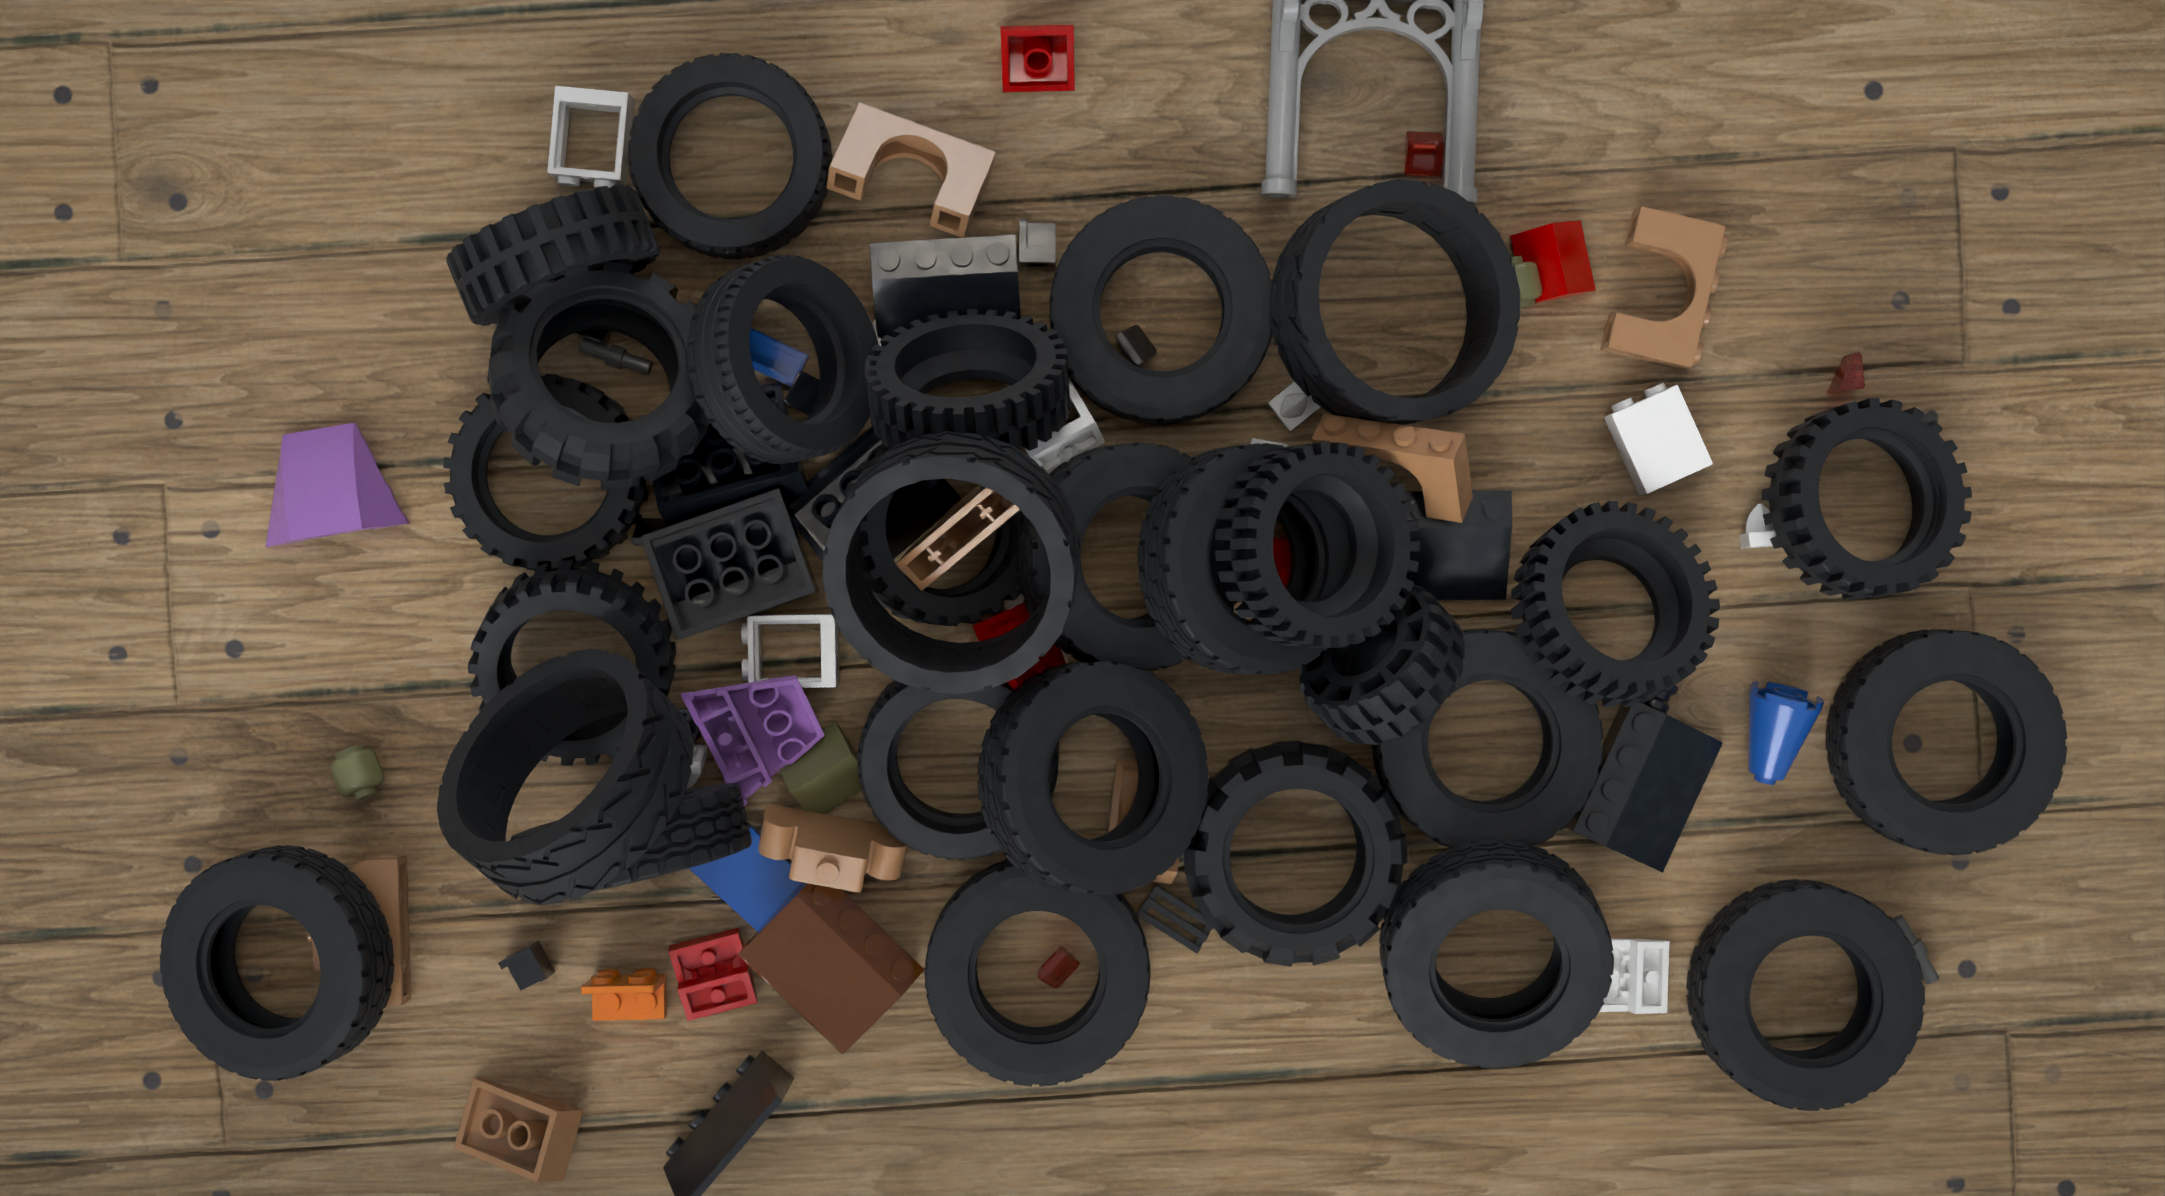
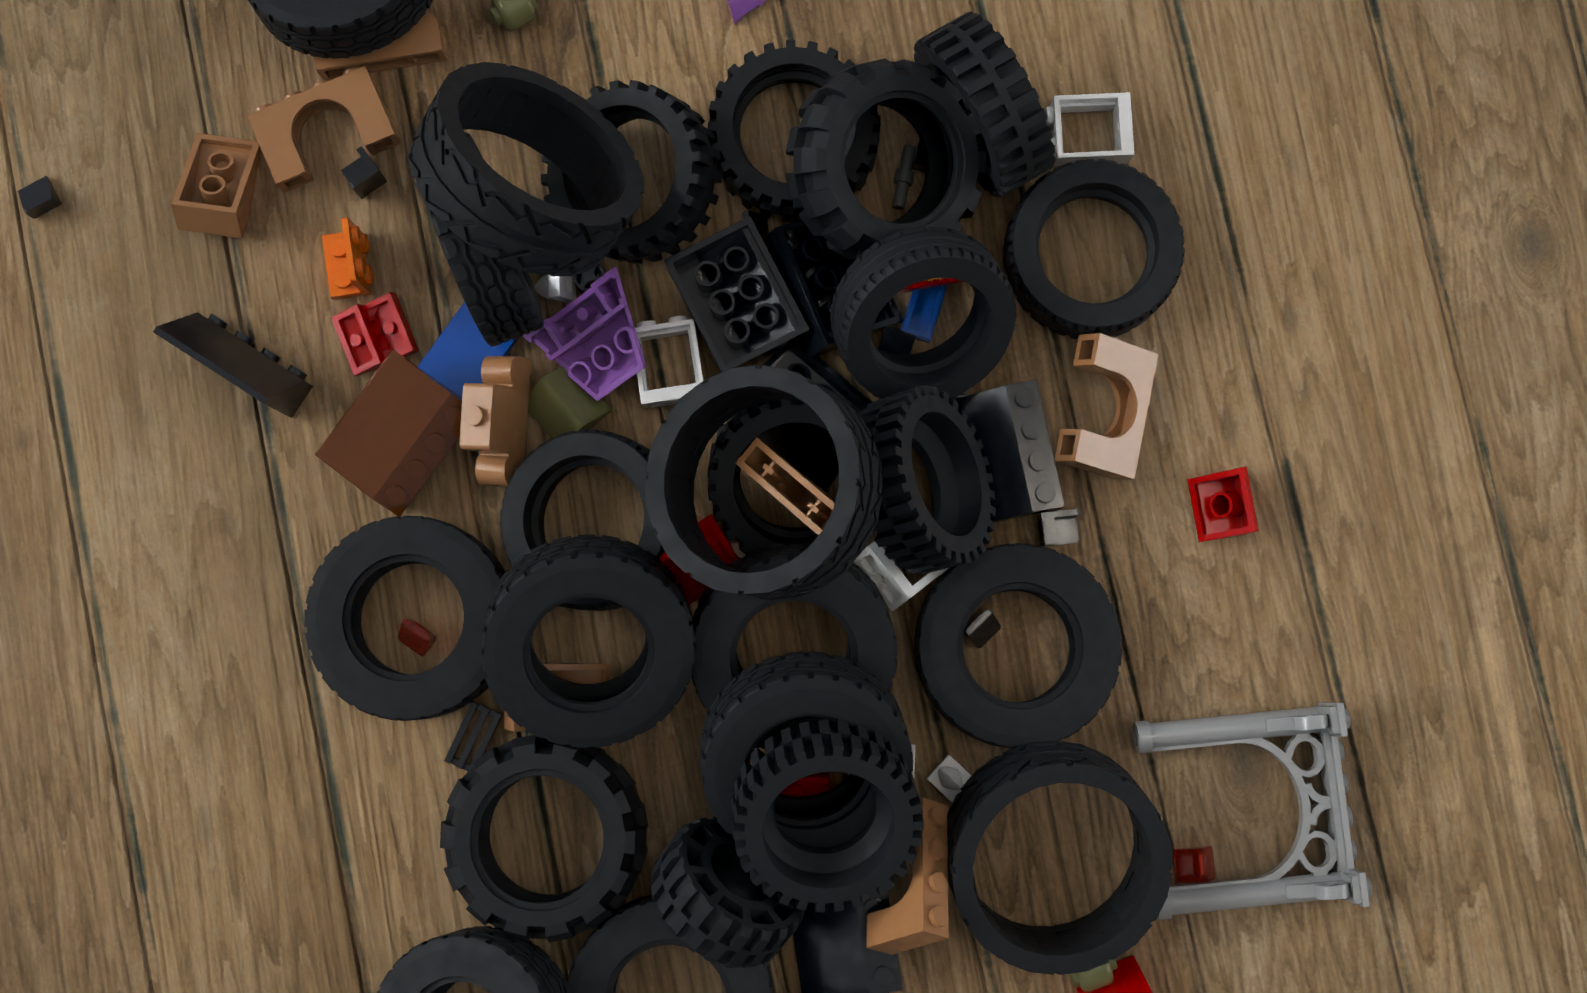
camera: 80 degrees right, 5 degrees down
none -> medium nougat arch [247,66,401,192]

